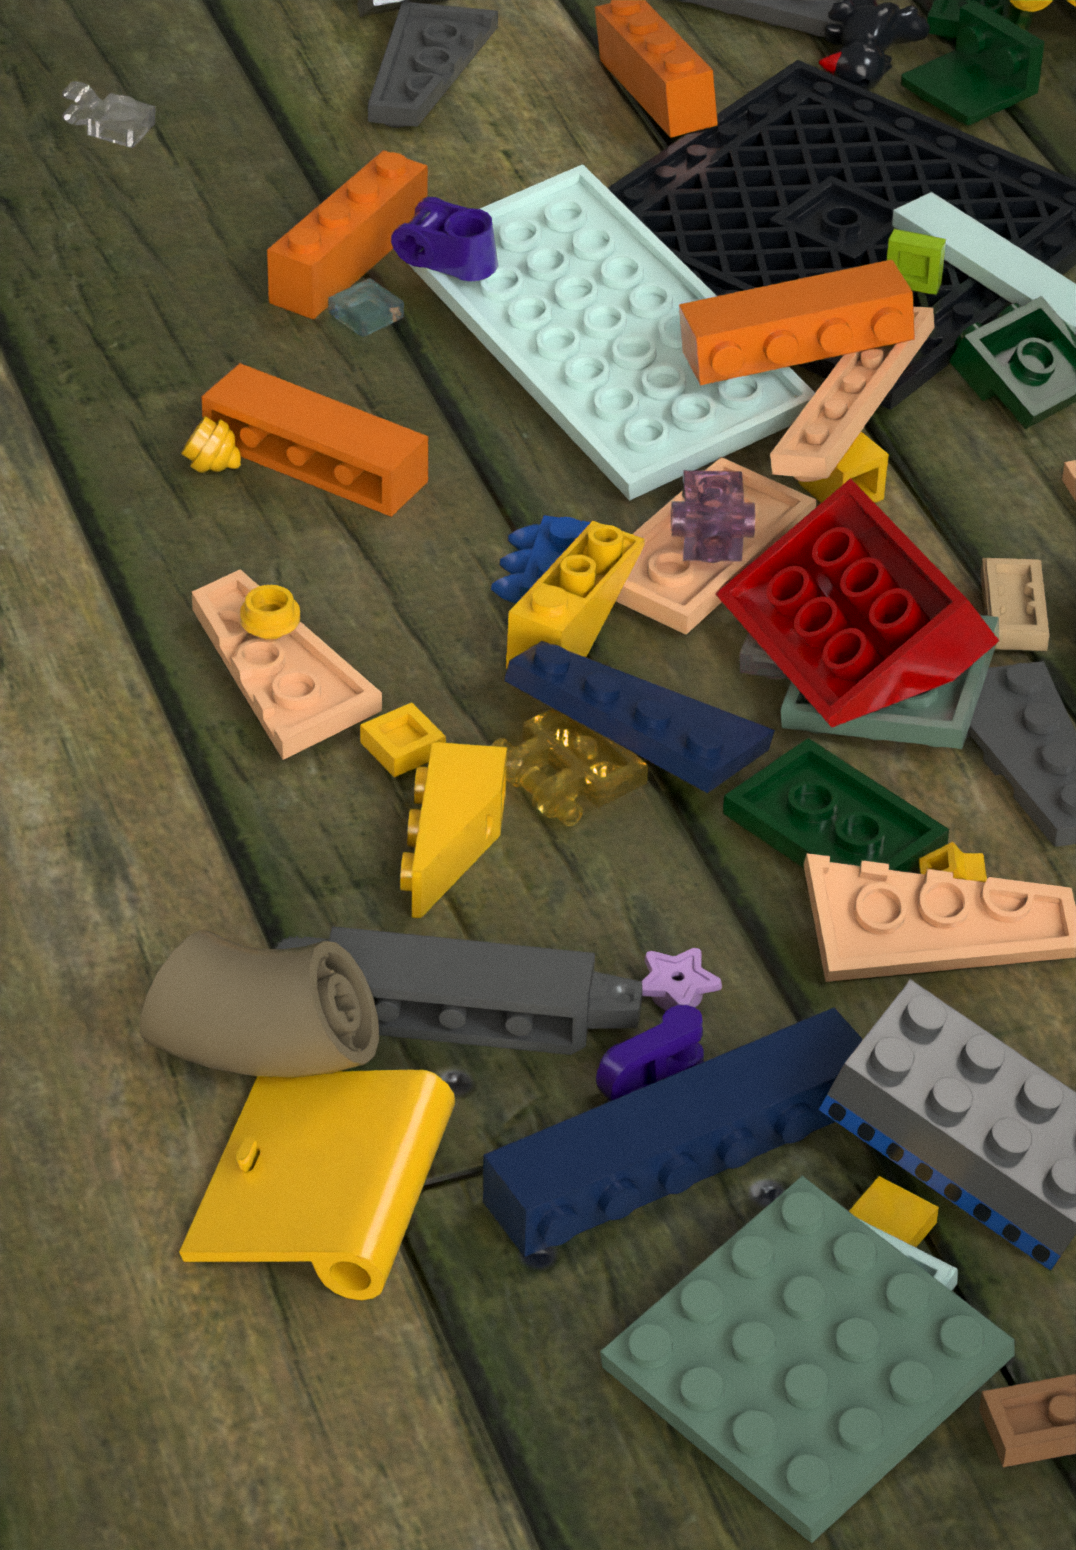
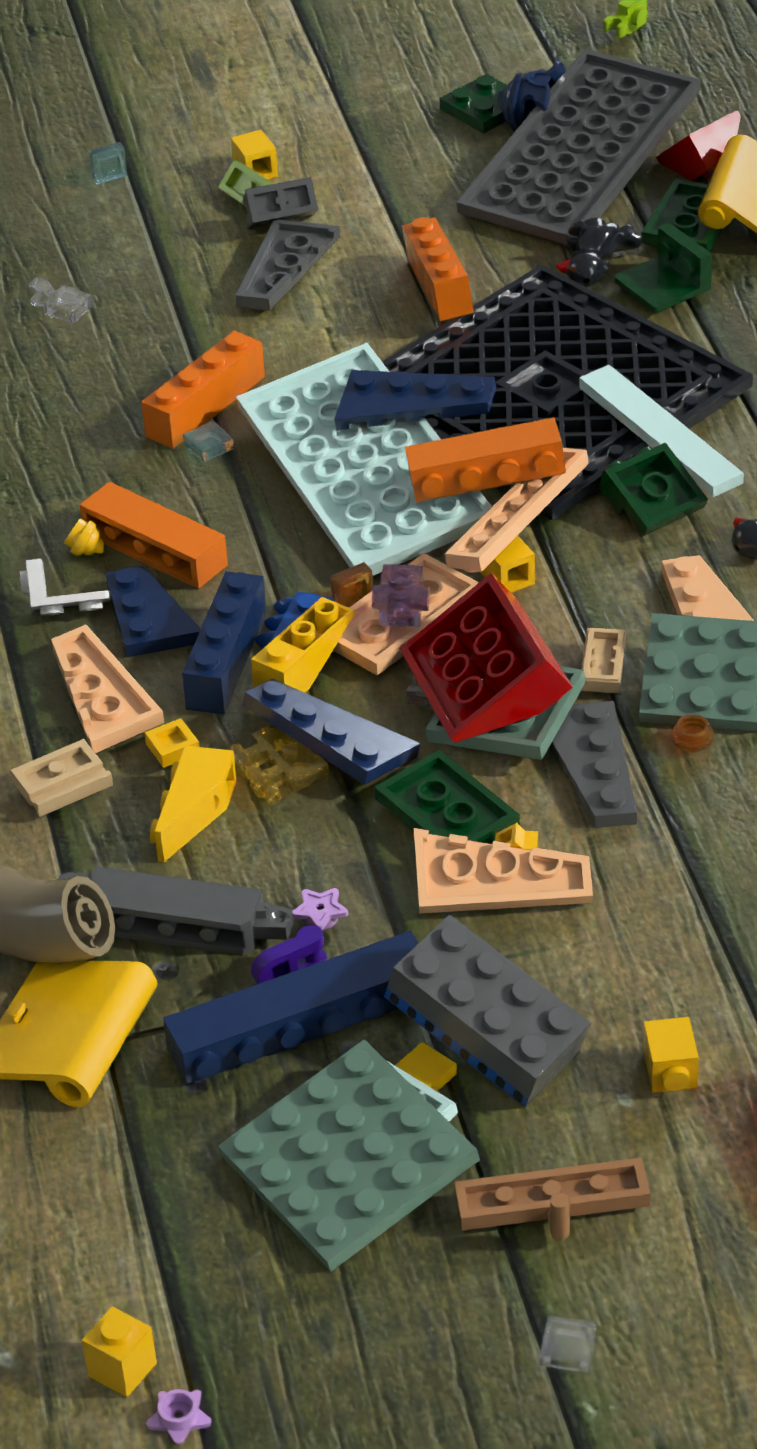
camera: 10 degrees right, 0 degrees up
yellow plate [240,585,300,639] -> none
dark purple piece [391,197,498,282] -> none
lime plate [887,229,946,295] -> none
none -> tan plate [10,739,113,817]
none -> white bracket [20,559,110,616]
none -> dark blue wing [105,566,201,657]
none -> dark blue brick [182,571,267,715]
none -> clear orange plate [330,562,373,608]
none -> dark blue wing [334,370,496,431]

